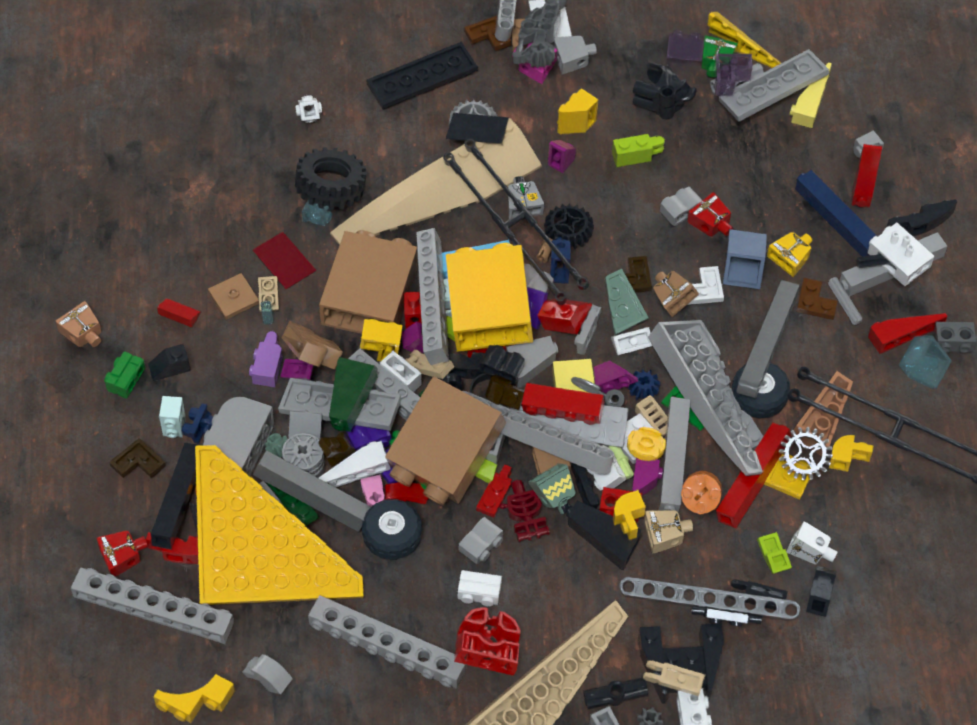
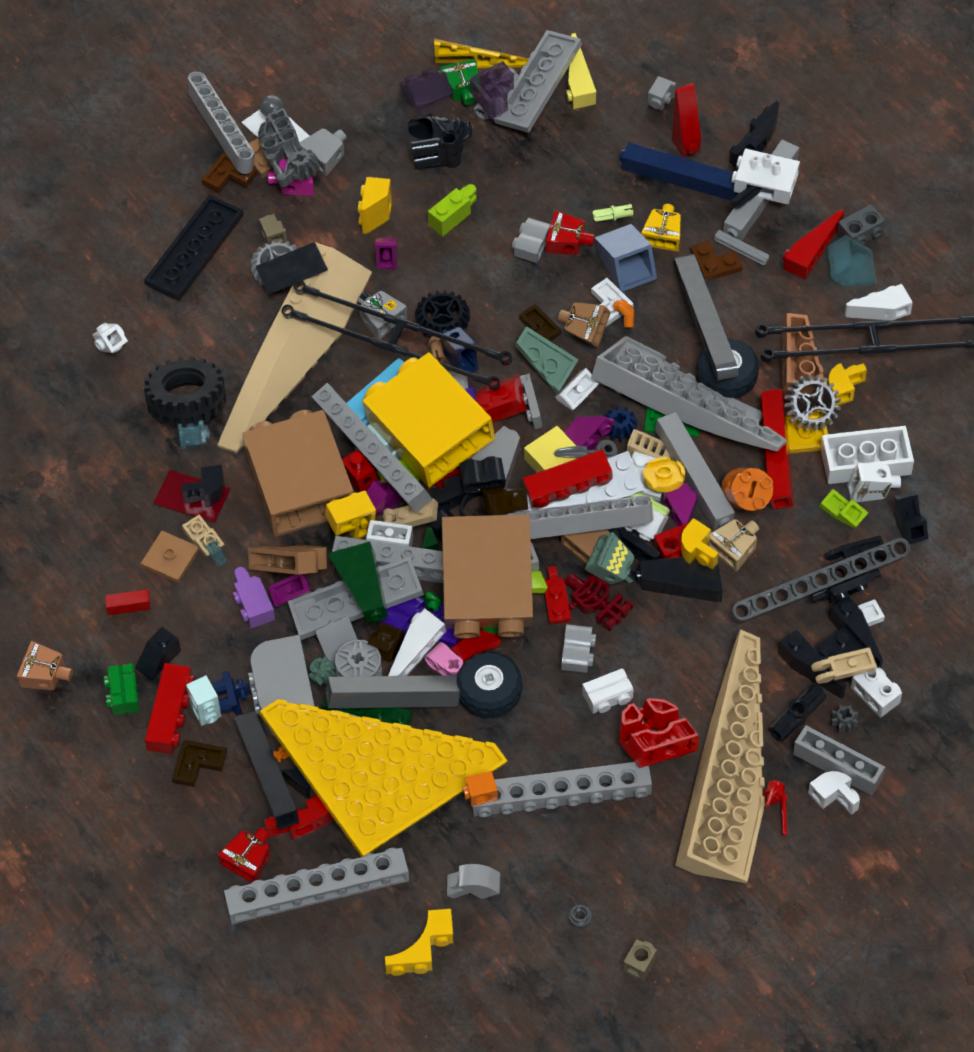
camera: 30 degrees left, 0 degrees up
none -> red brick [145,663,195,754]
none -> black brick [181,465,225,507]
none -> dark tan brick [259,214,287,245]
none -> orange brick [462,771,498,807]
none -> yellowish green axle [592,204,633,222]
none -> orange arm [613,299,634,327]
none -> white brick [820,426,914,484]
none -> white slope [844,284,913,321]
none -> white plate [858,599,885,626]

